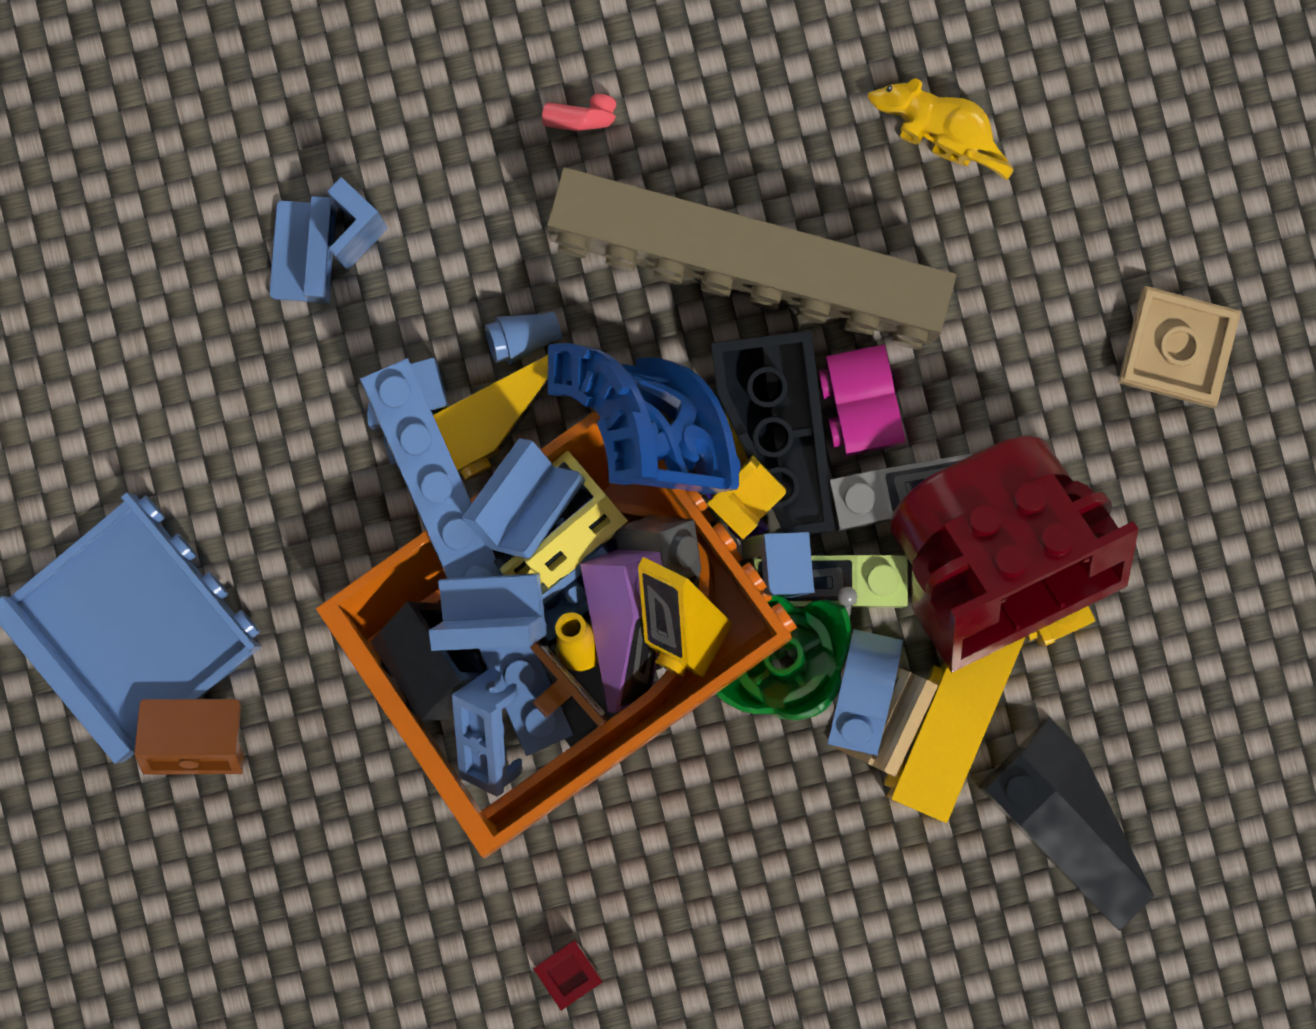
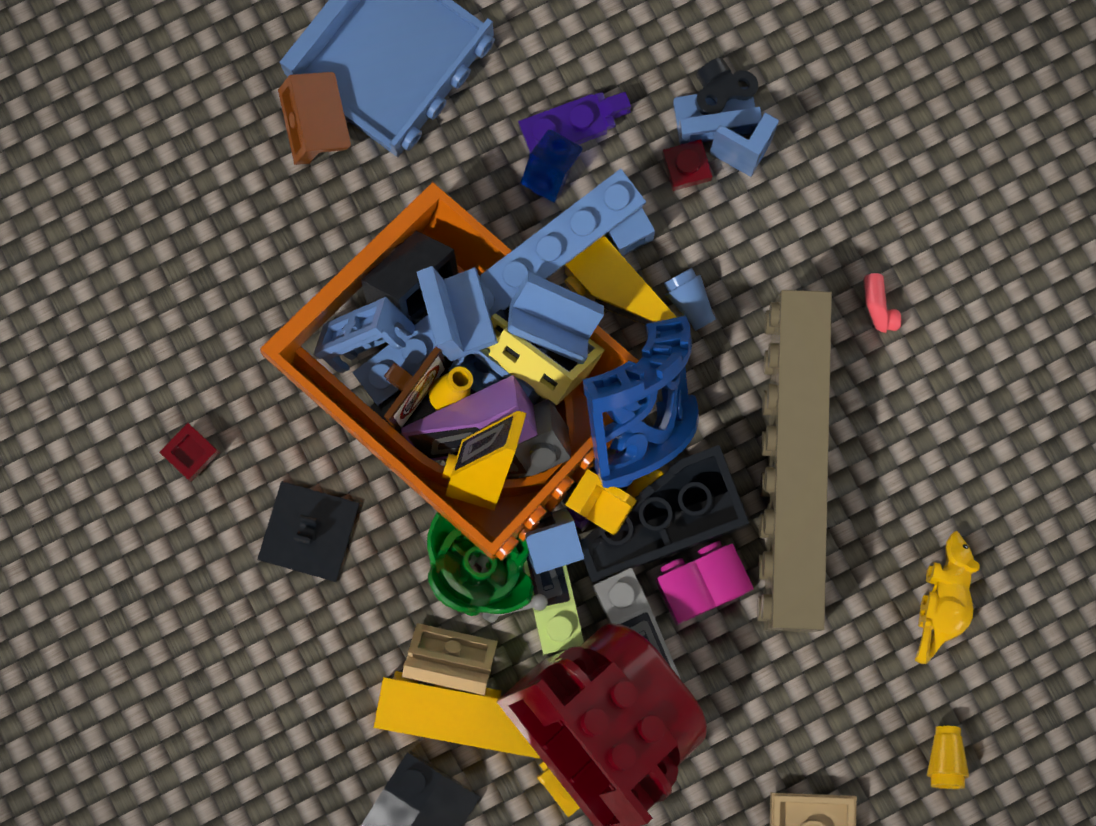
camera: 80 degrees right, 5 degrees down
medium blue brick [828,629,903,756] -> none
none -> black piece [257,481,360,582]
none -> dark purple hinge [518,92,631,161]
none -> clear blue bracket [520,130,583,203]
none -> dark red plate [662,139,713,191]
none -> black piece [695,57,758,115]
none -> yellow cone [927,726,969,789]

